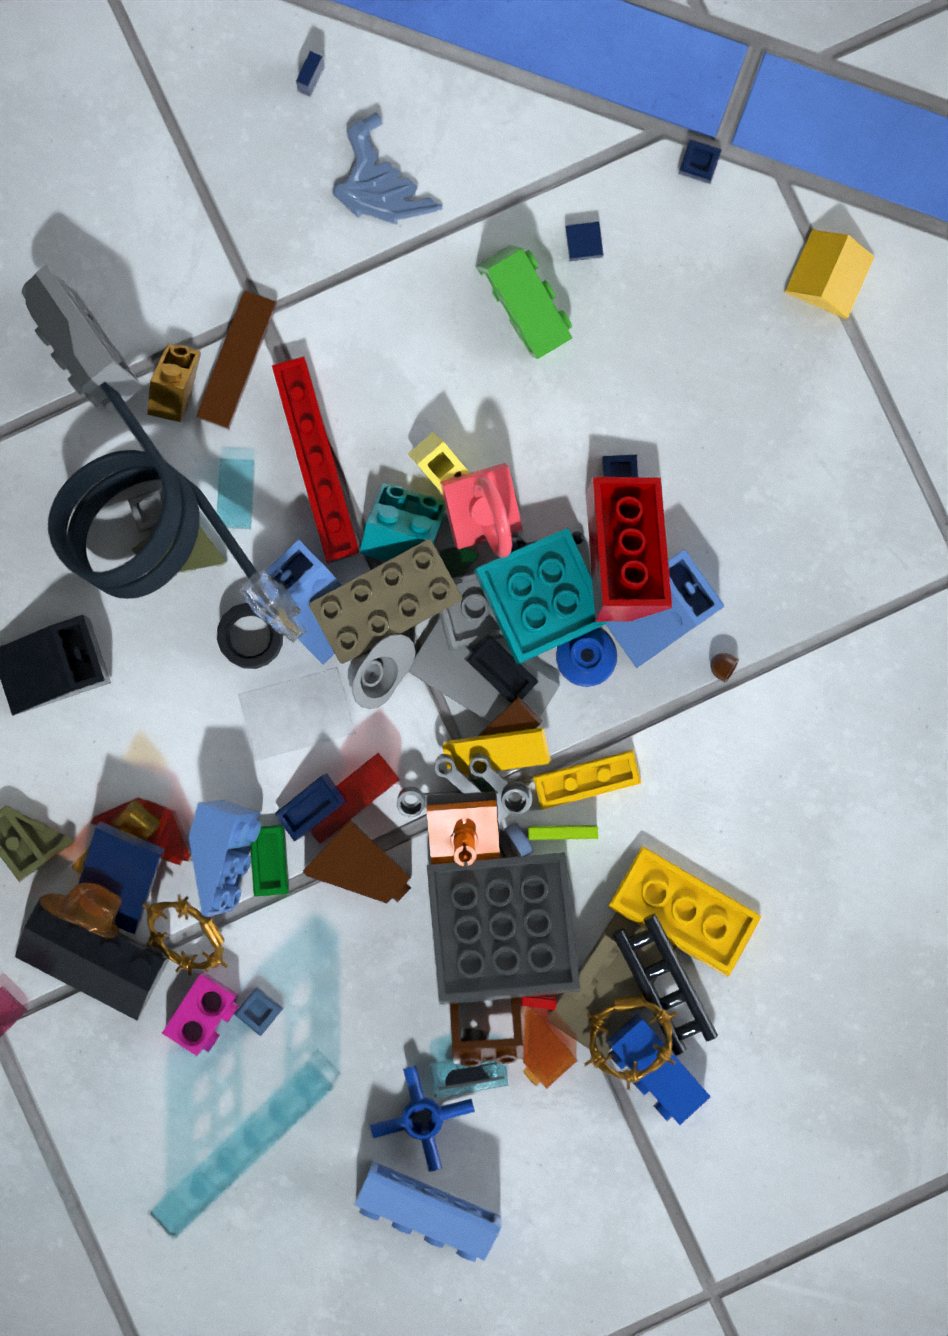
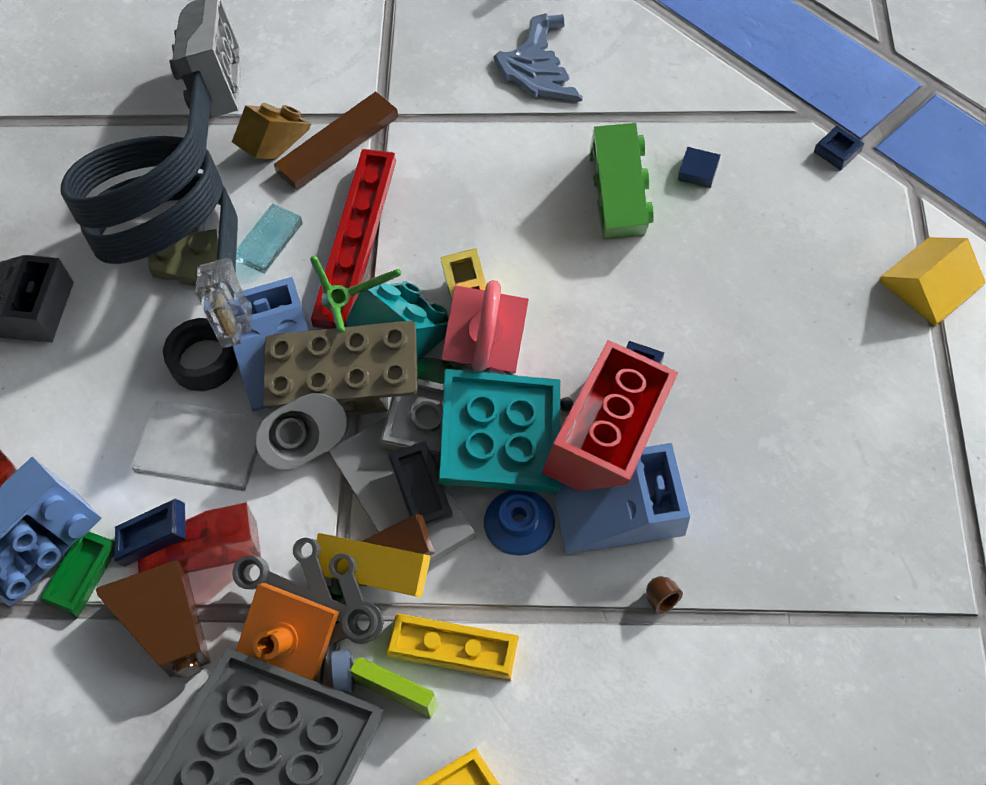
camera: 30 degrees right, 25 degrees down
none -> bright green plant [310,256,402,333]

